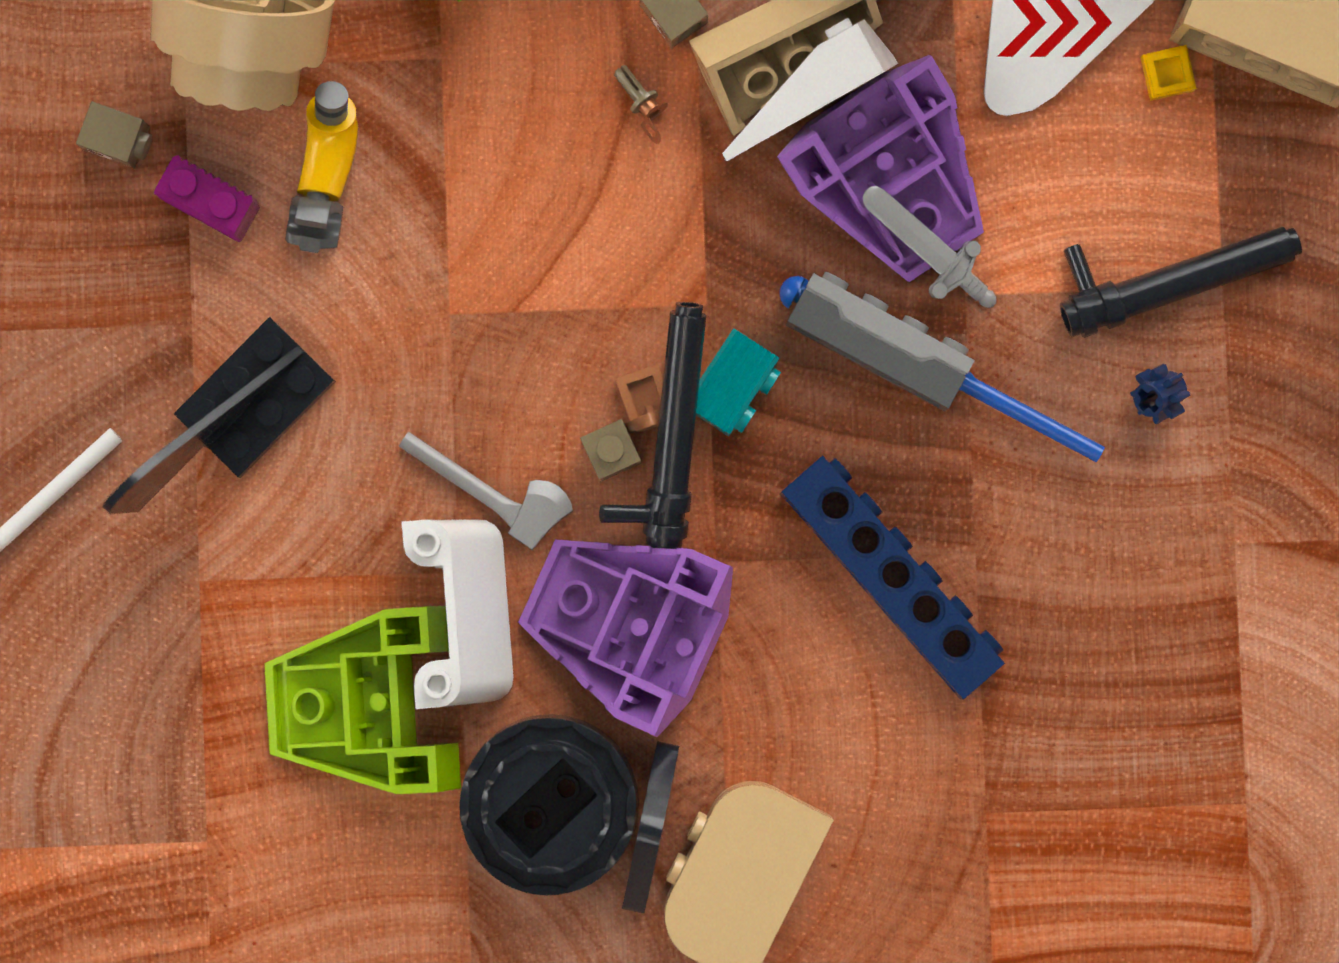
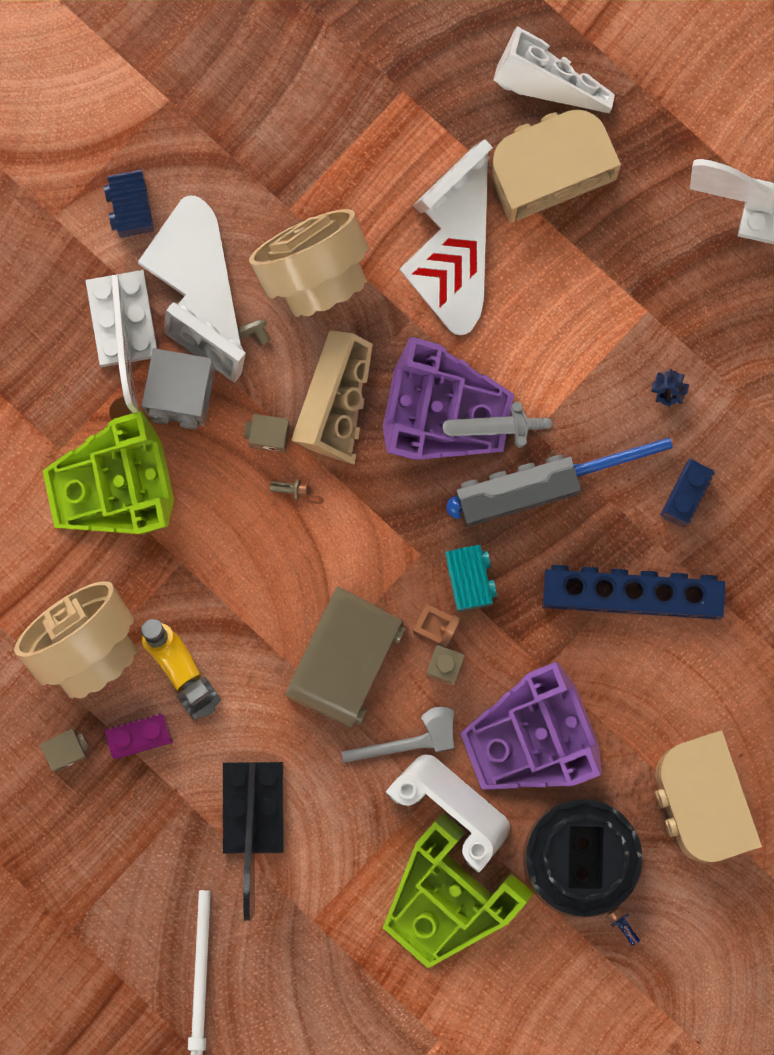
camera: 45 degrees left, 5 degrees down
black cylinder [599,302,707,549] -> none
black beam [622,741,680,914] -> none
white wedge [722,18,898,161] -> none
black cylinder [1060,227,1302,338] -> none
yellow tile [1140,45,1197,101] -> none
none -> dark tan windscreen [285,586,406,729]
none -> clear blue piece [604,903,640,946]
none -> dark blue brick [660,459,715,528]

